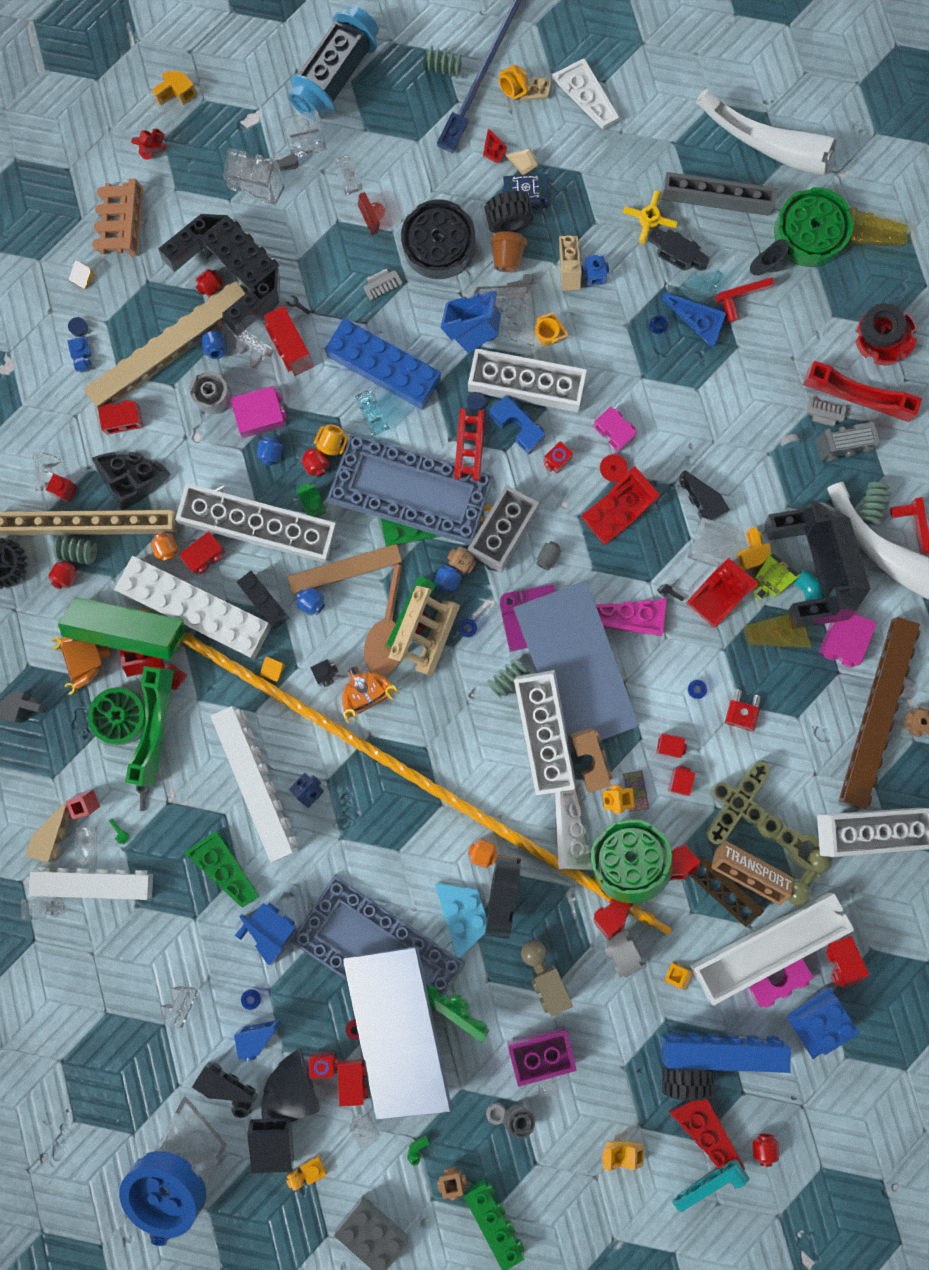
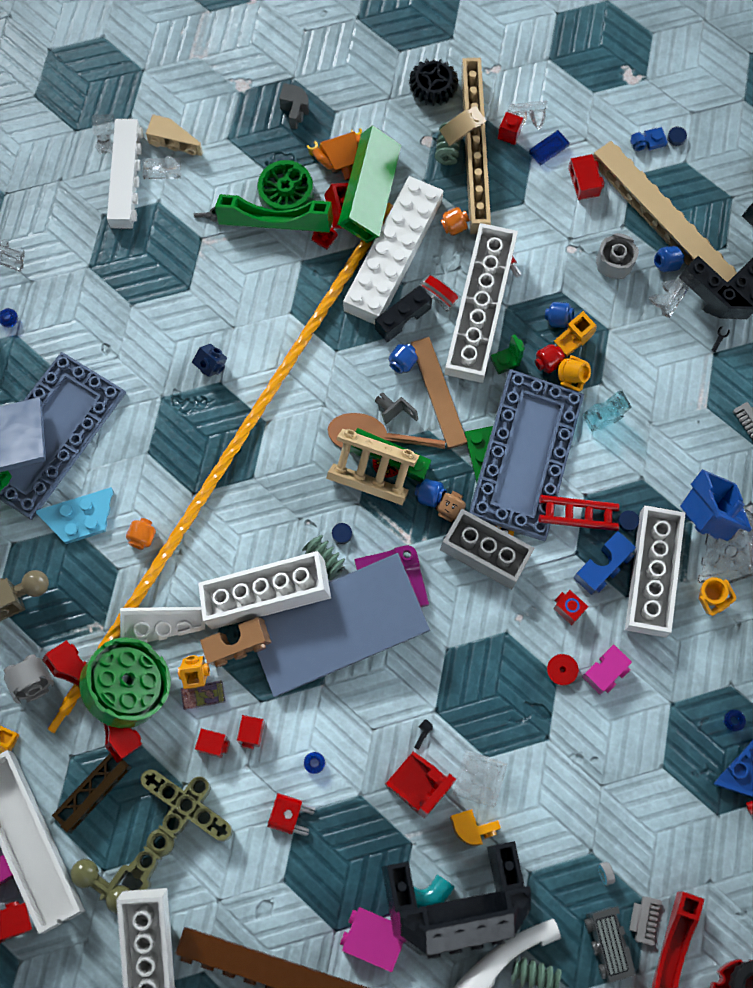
camera: 85 degrees right, 10 degrees down
red head [48,560,78,590] -> none
brick [66,789,100,820] -> none
slope [69,261,95,289] -> none
black brick [92,452,171,510] -> none
green hand [109,818,129,844] -> none
red brick [179,531,226,575] -> none
green wing [184,830,260,908] -> none
red head [195,269,224,297] -> none
white brick [210,706,299,863] -> none
dark pink brick [230,386,287,438] -> none
blue piece [235,902,296,965] -> none
light orange slope [260,657,285,683] -> none
red brick [263,305,314,376] -> none
black brick [310,659,339,687] -> none
blue brick [325,318,441,410] -> none
orange torso [342,666,400,723] -> none
clear blue plate [458,619,477,638] -> none
black brick [484,854,521,939] -> none
dark grey brick [536,541,562,571] -> none
red bracket [581,466,660,546] -> none
dark pink wing [596,598,667,637] -> none
black slope [679,470,730,525] -> none
medium nougat brick [712,841,794,906] -> none
clear yellow wing [743,614,811,648] -> none
lime torso [753,552,800,600] -> none
none -> dark blue tile [332,523,352,544]
none -> dark grey bracket [375,393,419,424]
none -> slope [417,273,461,312]
none -> tan brick [439,105,486,146]
none -> clear blue tile [529,130,570,166]
none -> light orange brick [554,311,597,356]

